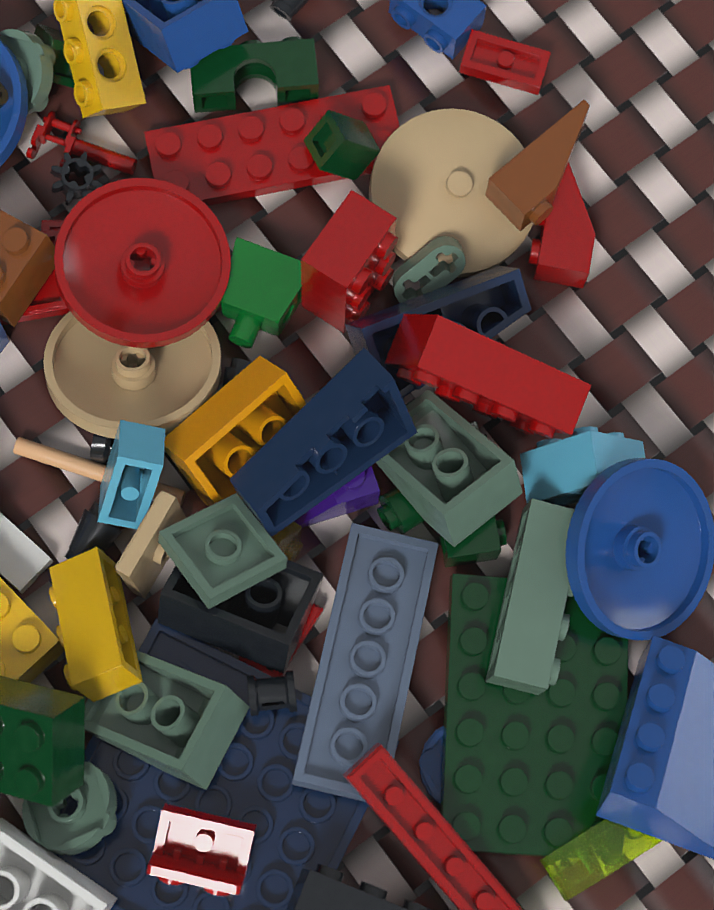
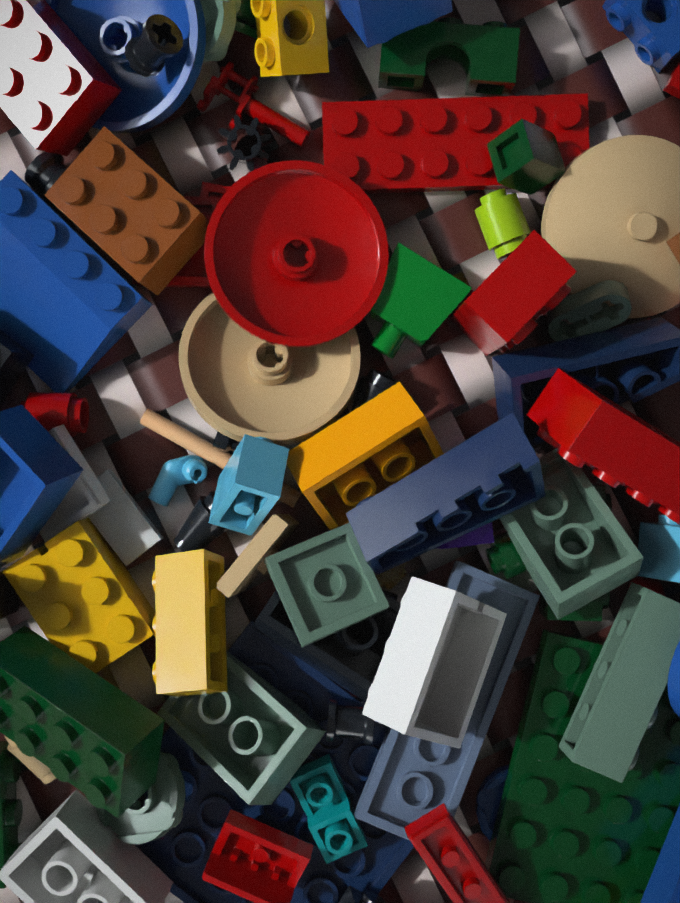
camera: 20 degrees right, 15 degrees up
none -> medium azure arm [148,455,208,507]
none -> teal slope [289,754,368,864]
none -> white piece [362,576,507,749]
none -> lime brick [474,188,531,259]

